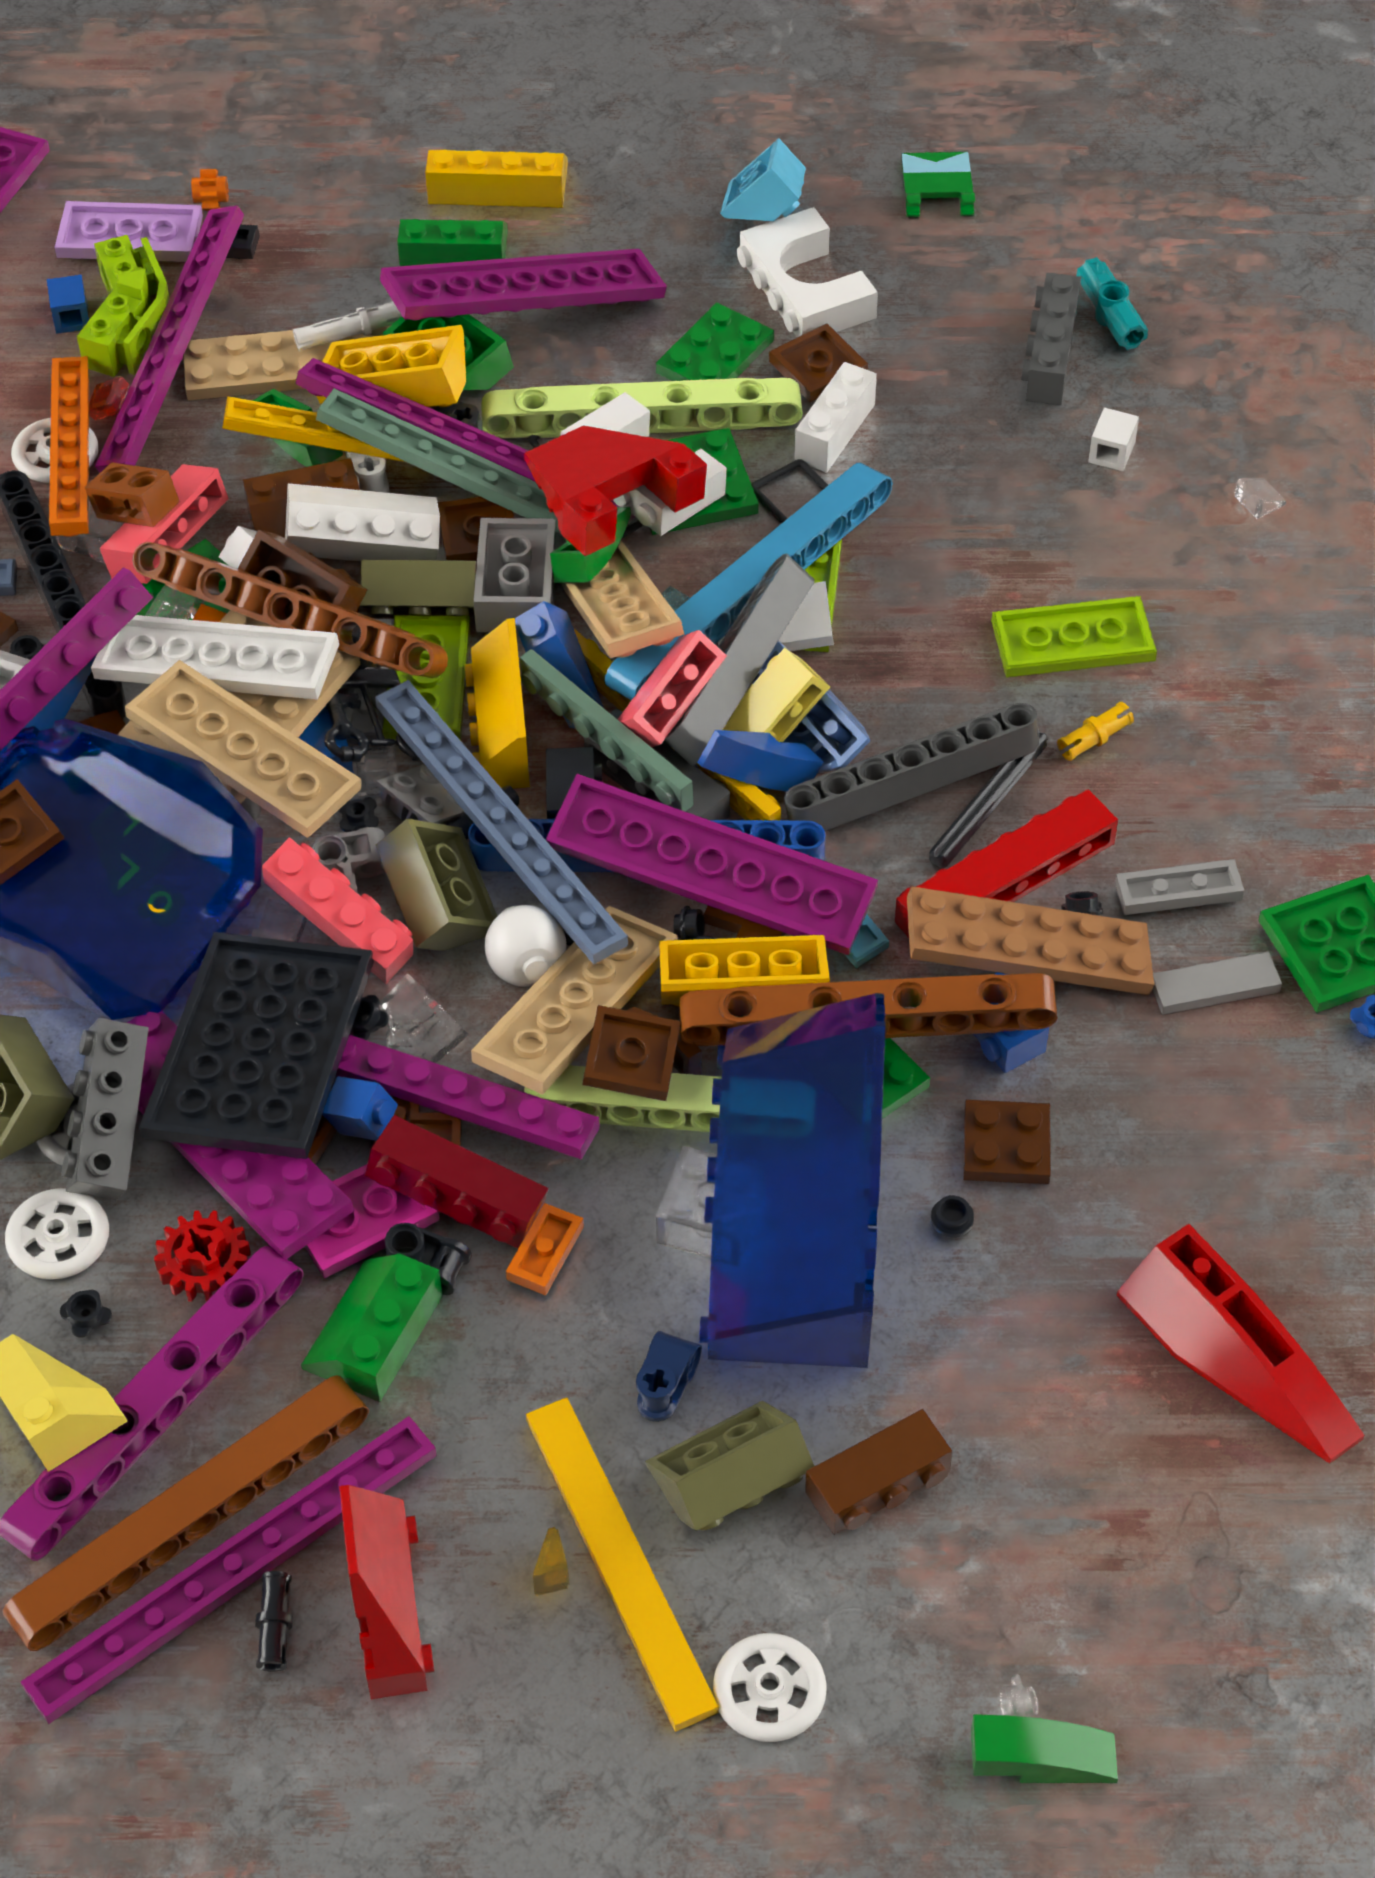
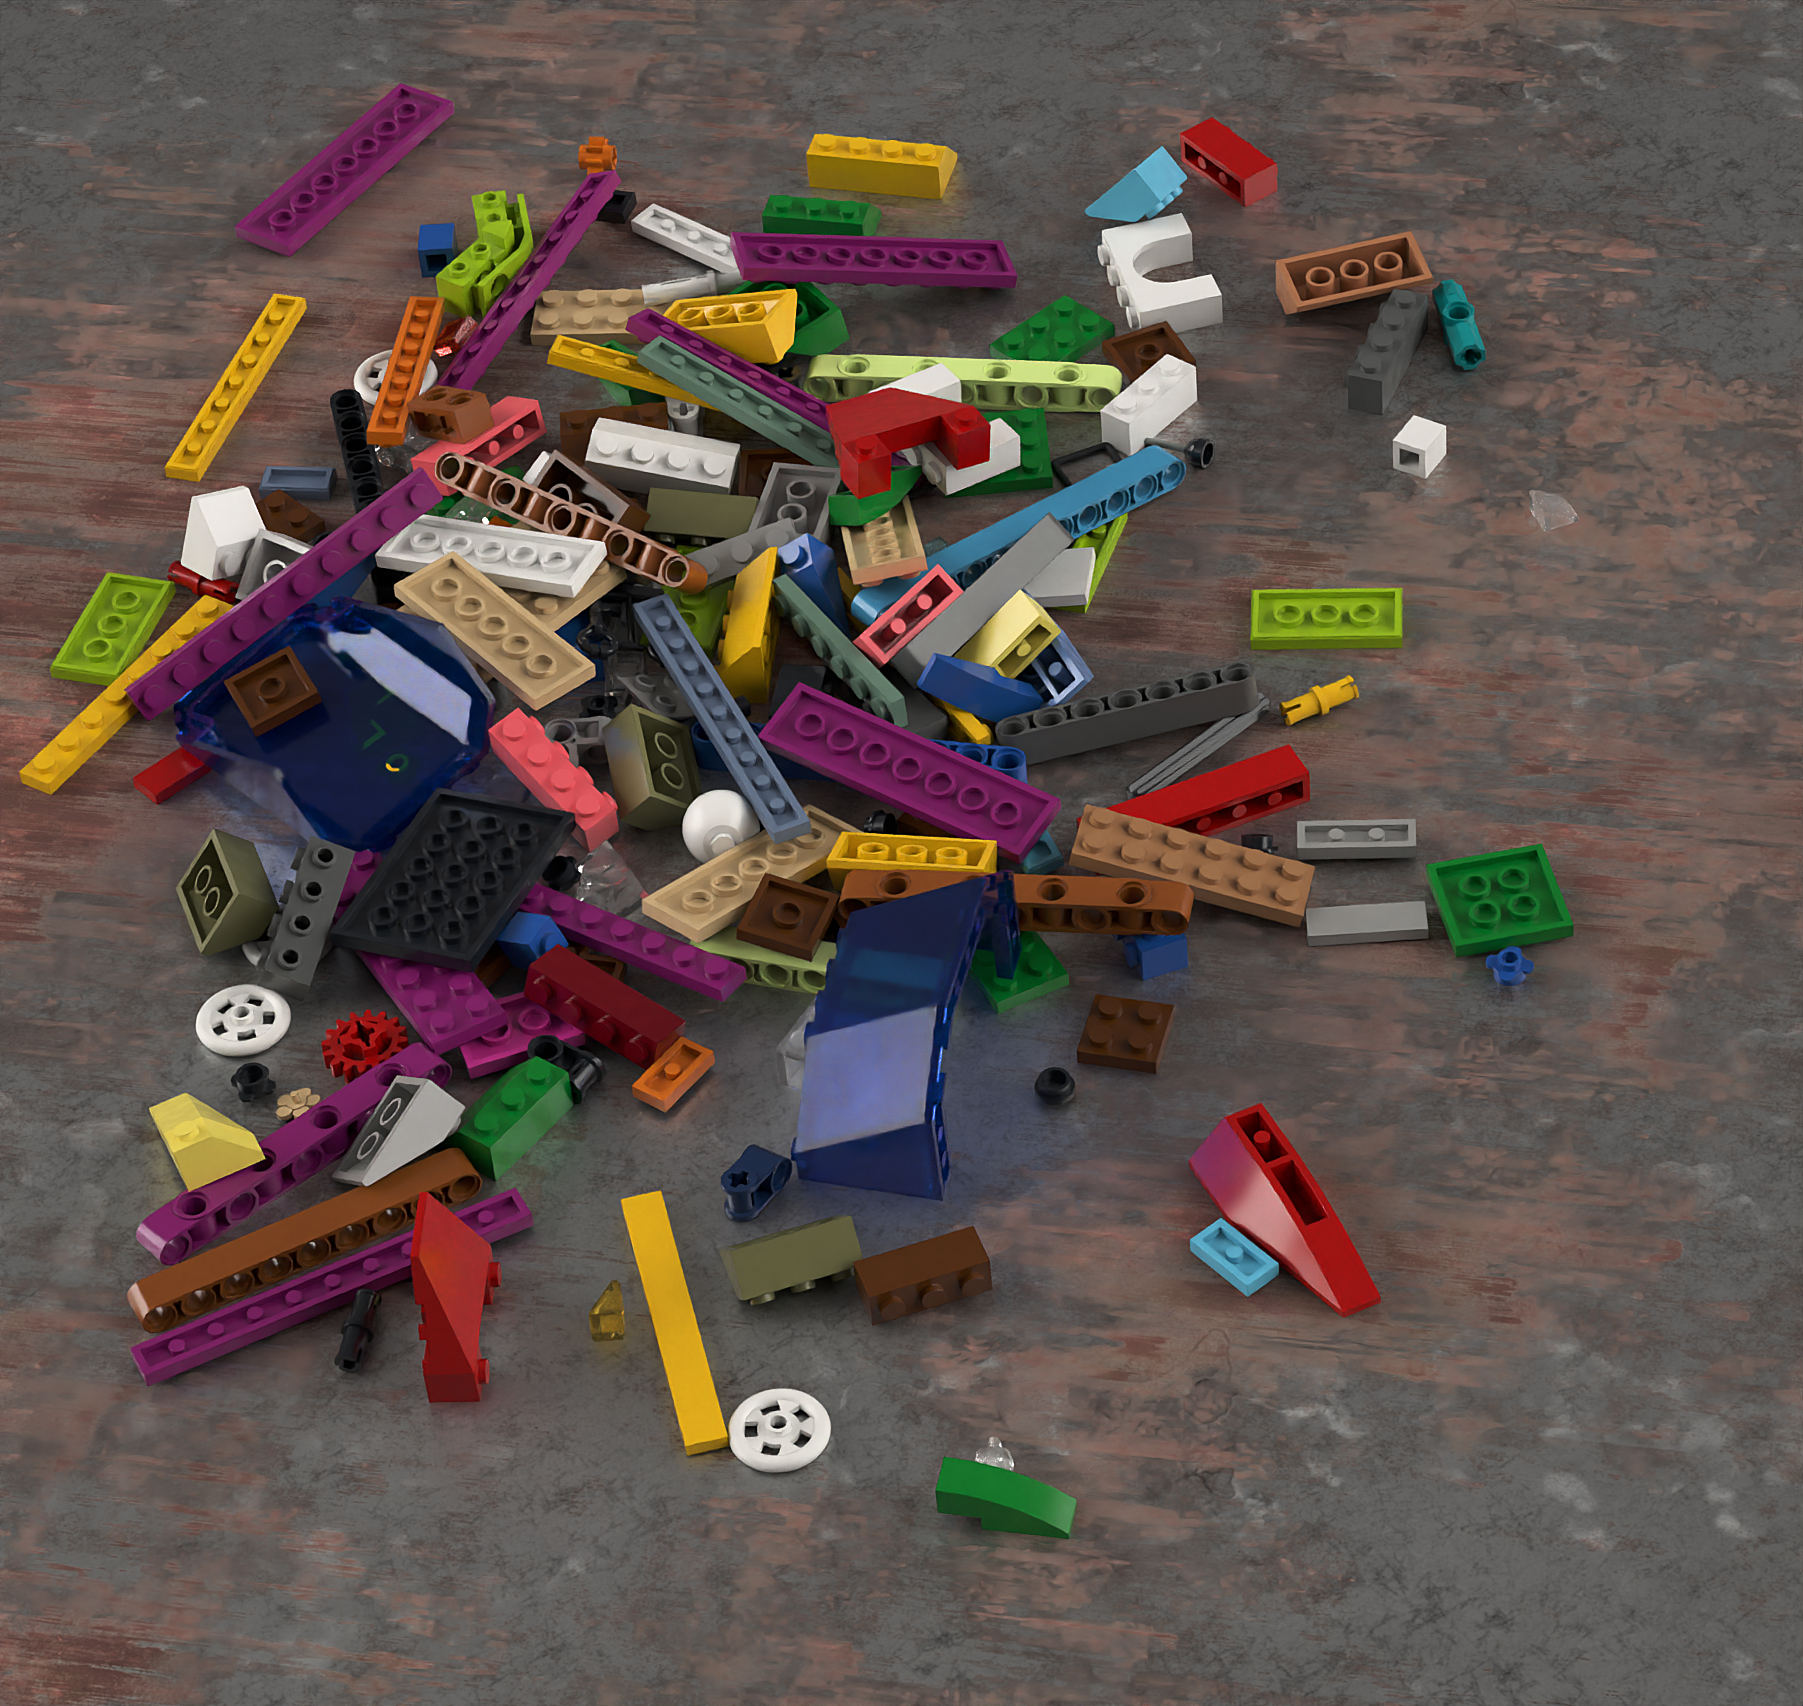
camera: 15 degrees right, 10 degrees down
lavender plate [55,201,203,262] -> none
green flag [901,152,975,217] -> none
none -> tan plant [276,1088,321,1120]
none -> light grey slope [331,1075,465,1187]
none -> white plate [631,203,738,272]
none -> light grey plate [686,517,798,592]
none -> black hinge [1144,437,1215,468]
none -> red brick [1180,117,1278,208]
none -> medium azure plate [1190,1218,1279,1297]
none -> nougat slope [1276,231,1433,315]

